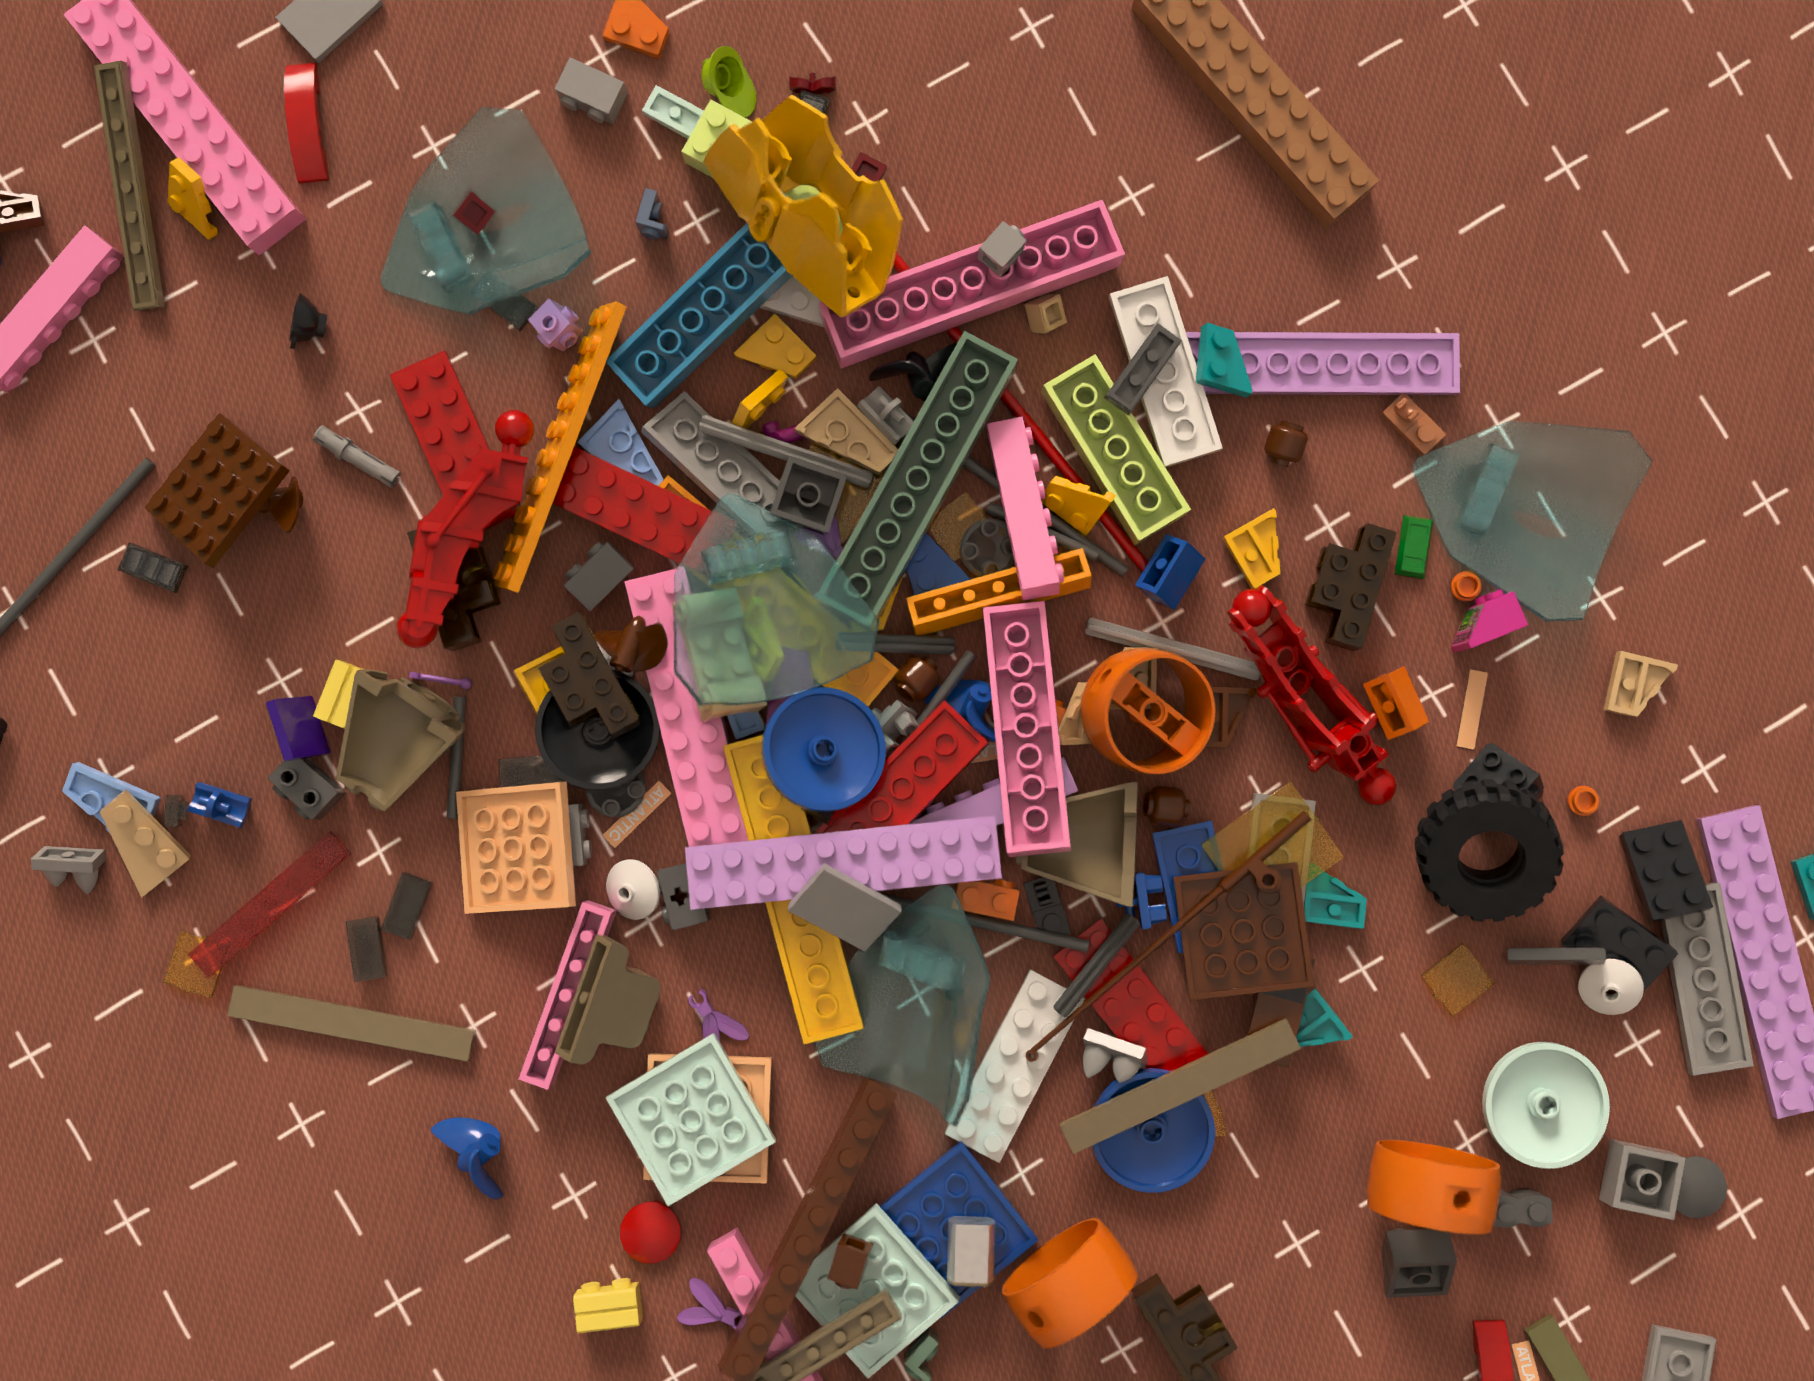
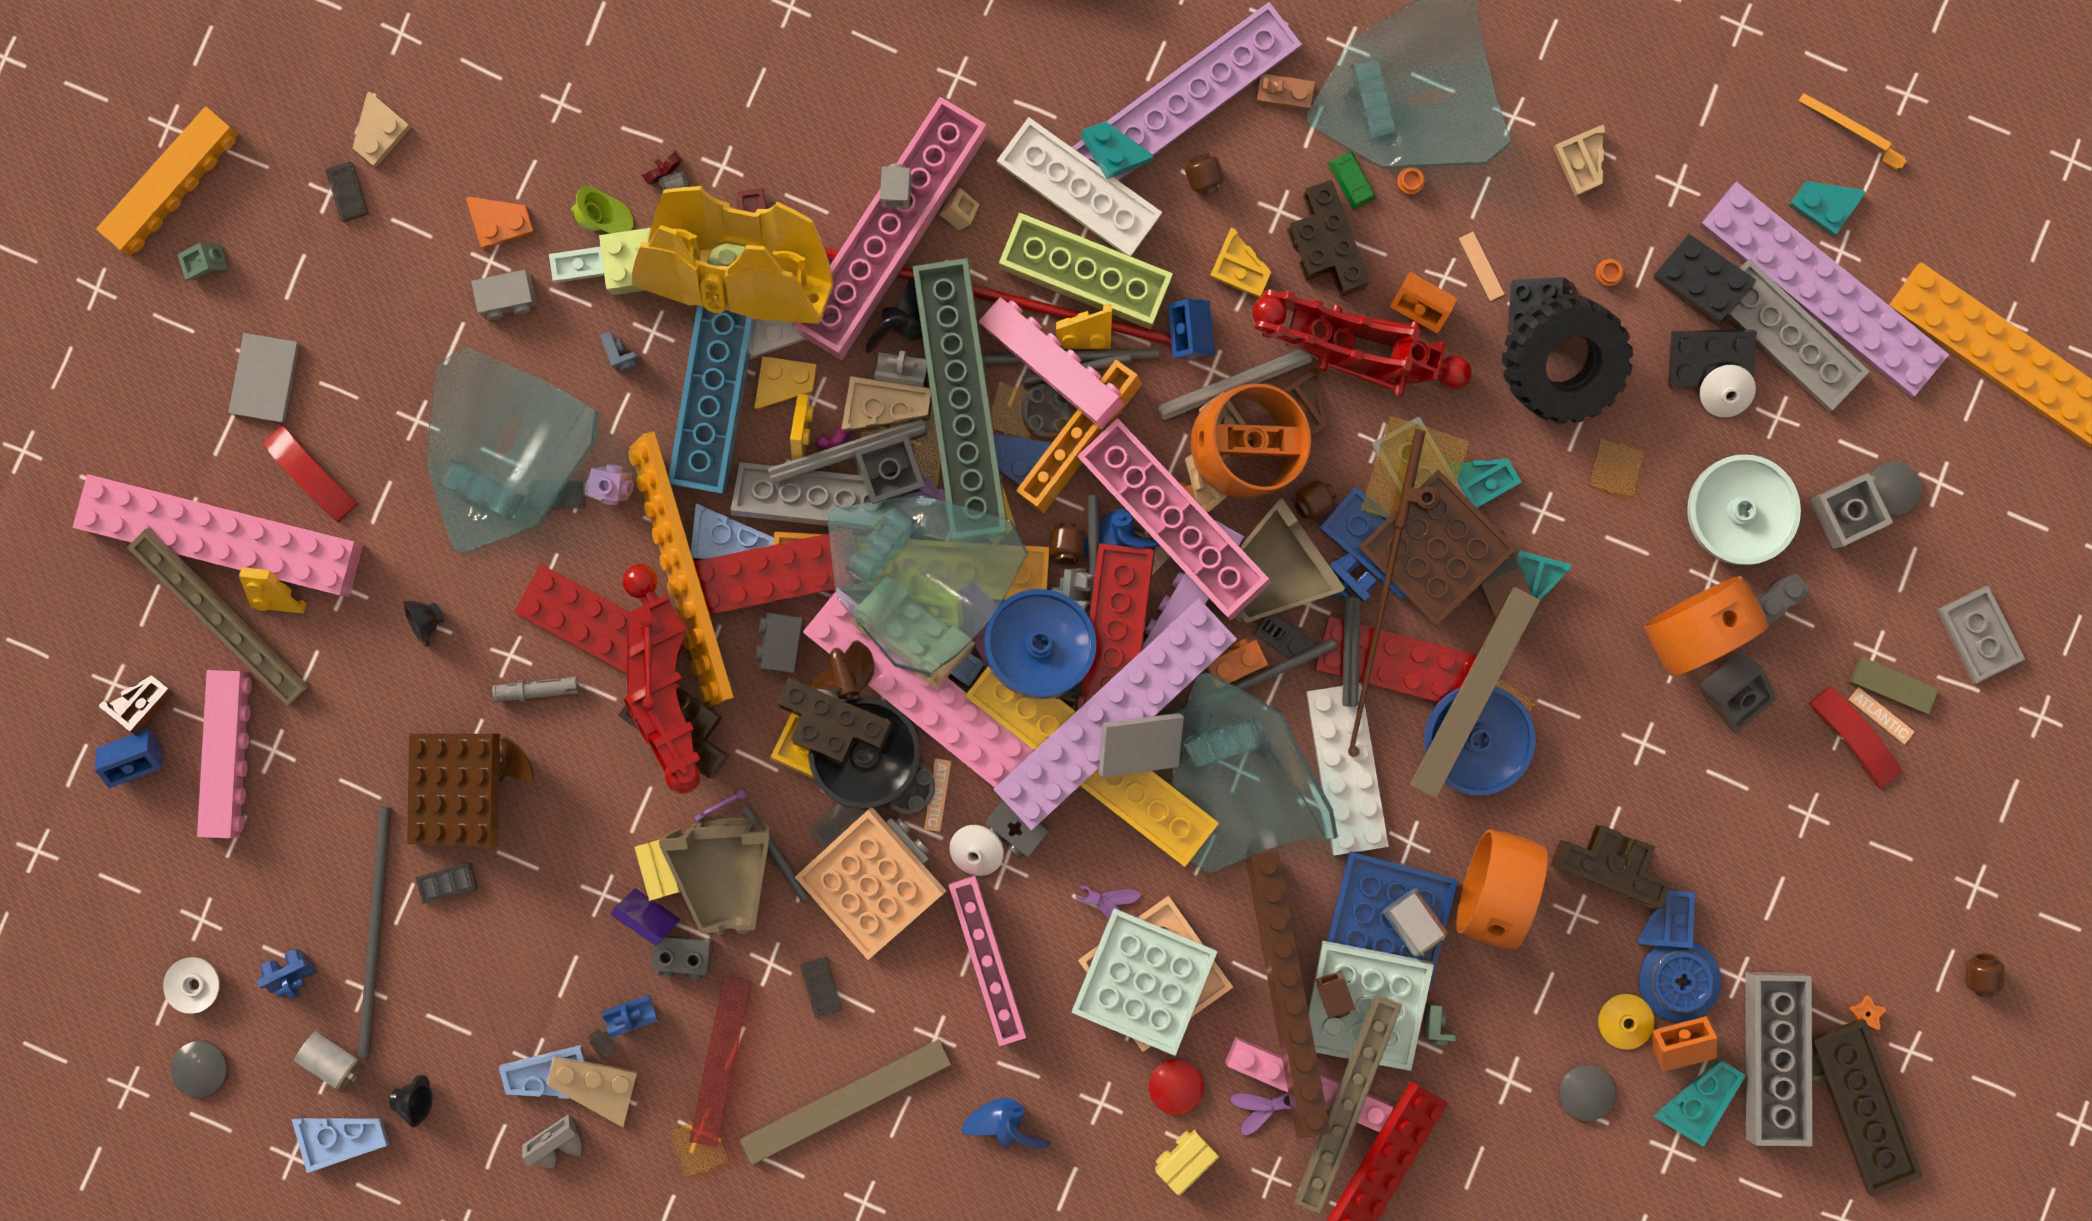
camera: 35 degrees left, 0 degrees up
clear smoke plate [345,916,388,982] -> none
dark red plate [451,191,496,235] -> none
dark tan brick [555,934,660,1065] -> none
dark grey axle [836,633,956,654] -> none
light grey tile [1083,1028,1148,1083] -> none
dark grey tile [1104,323,1182,416] -> none
dark pink slope [1451,589,1528,653] -> none
dark grey tile [1507,948,1606,965] -> none

